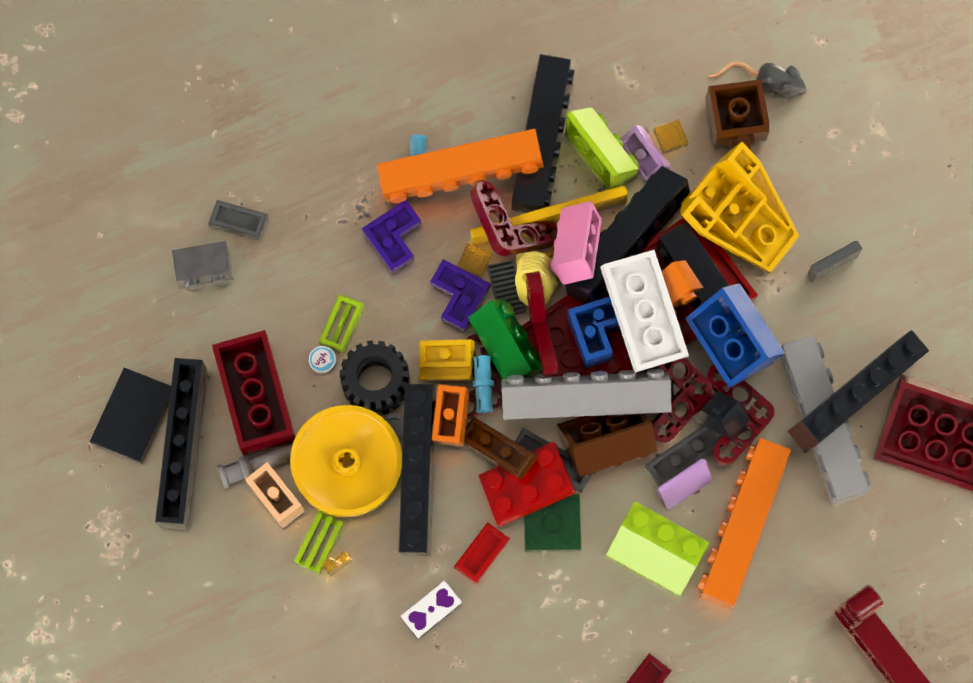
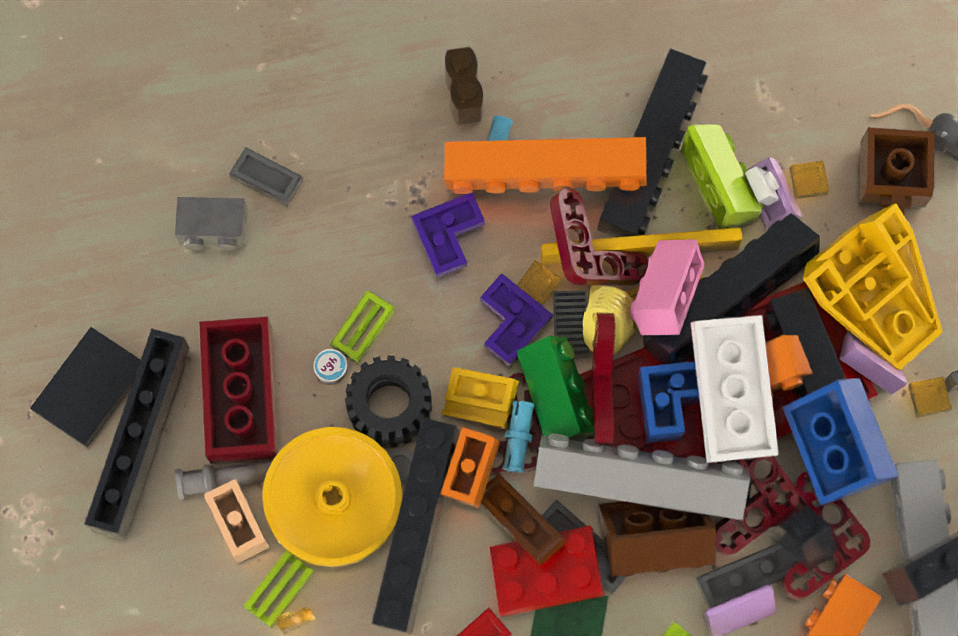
camera: 10 degrees right, 0 degrees up
none -> dark brown brick [445,47,483,125]
none -> white plate [745,166,780,206]
none -> lavender slope [839,332,907,394]
none -> clear yellow tile [908,377,952,418]

